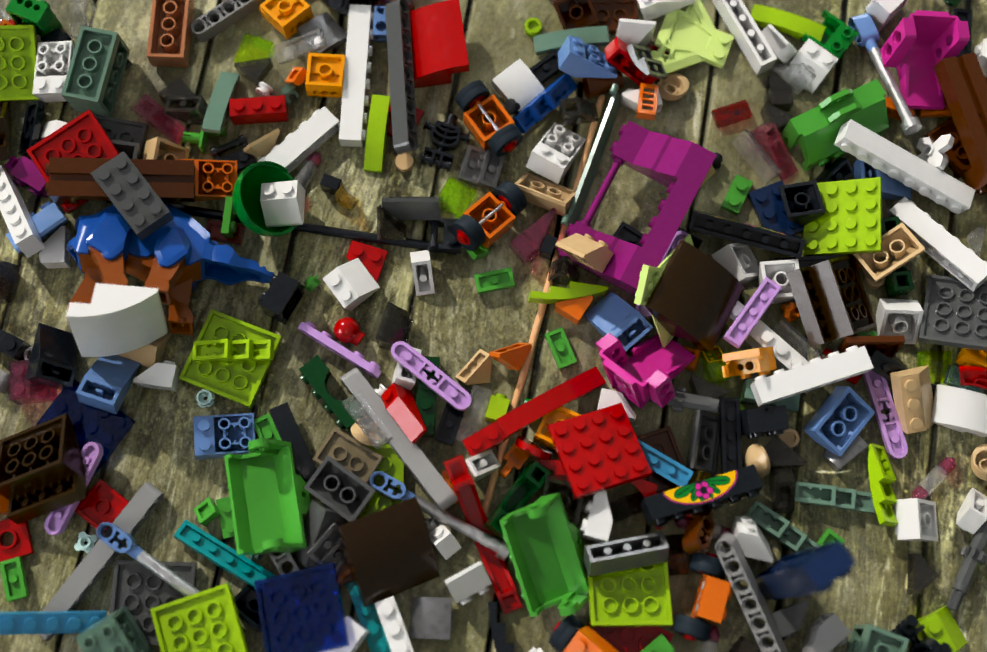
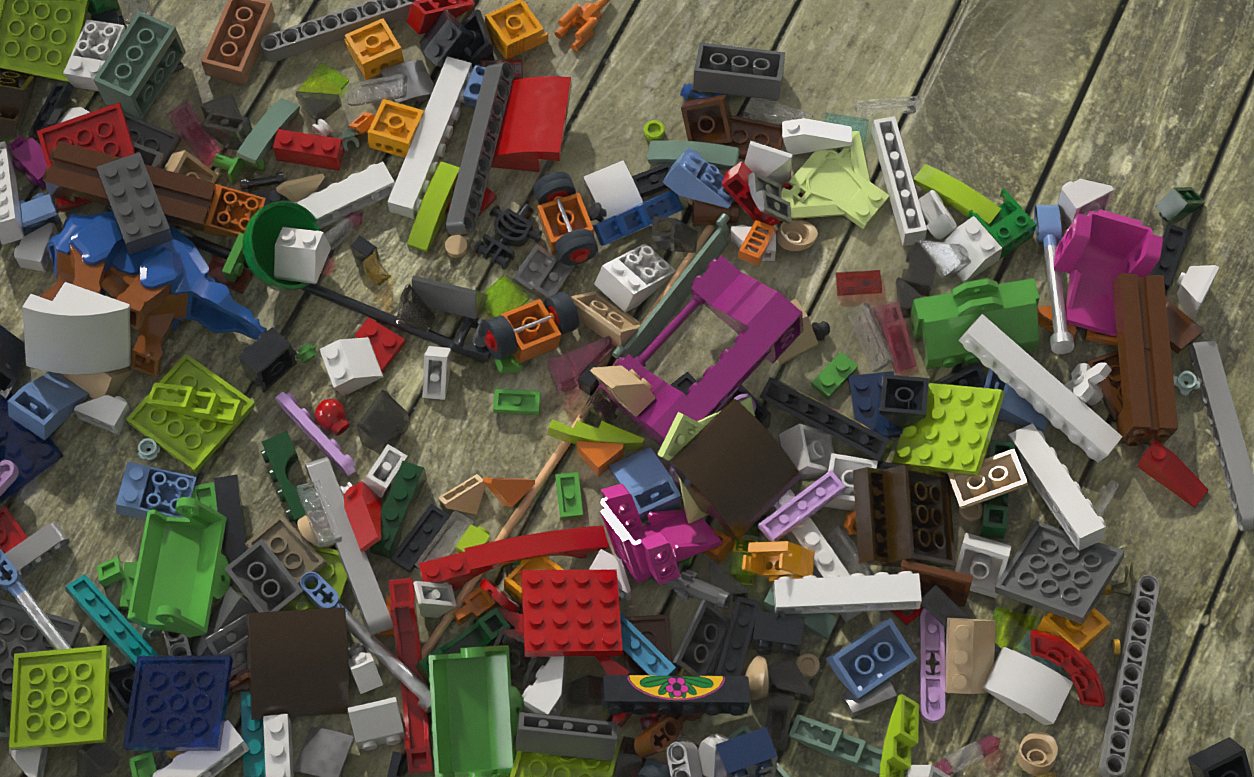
camera: 20 degrees right, 10 degrees down
lavender piece [391,341,472,411] -> none

